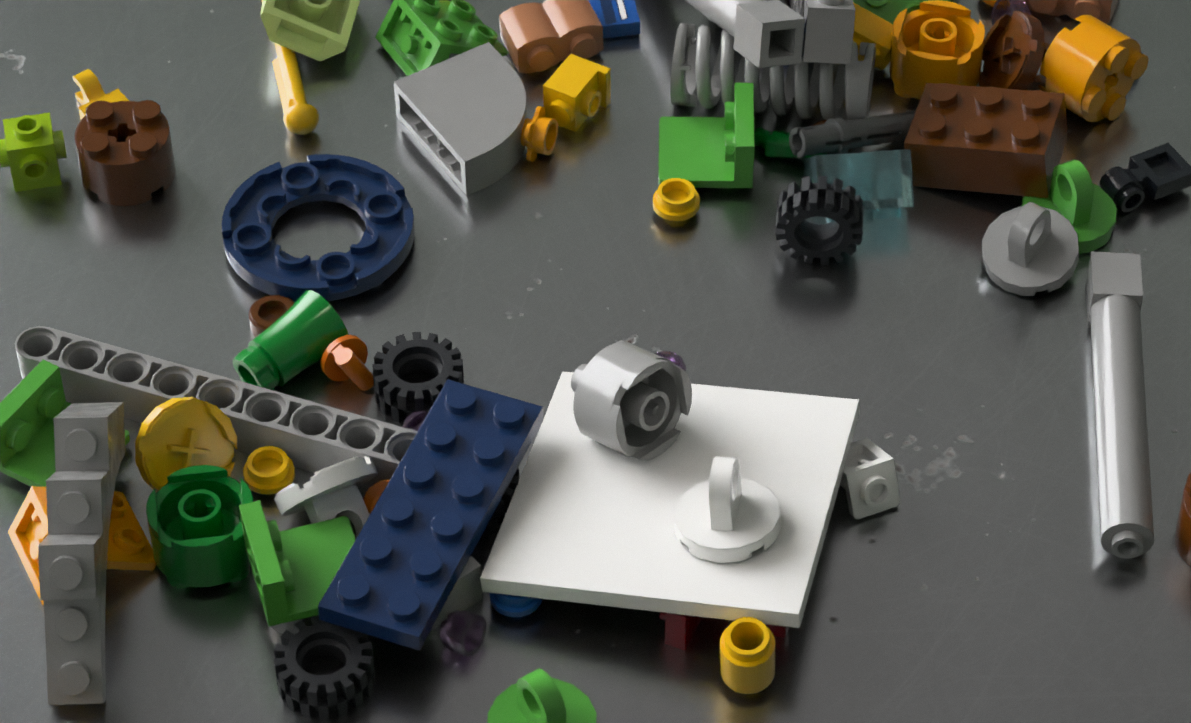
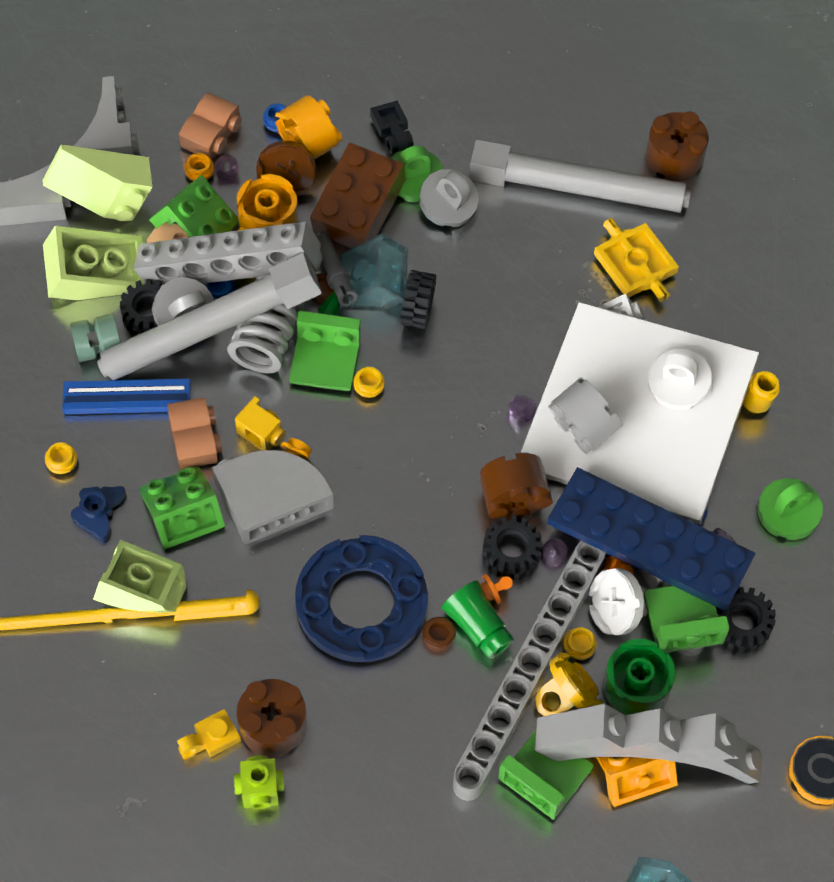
camera: 85 degrees left, 15 degrees up
none -> reddish brown brick [480,453,553,523]
none -> yellow plate [594,218,679,302]

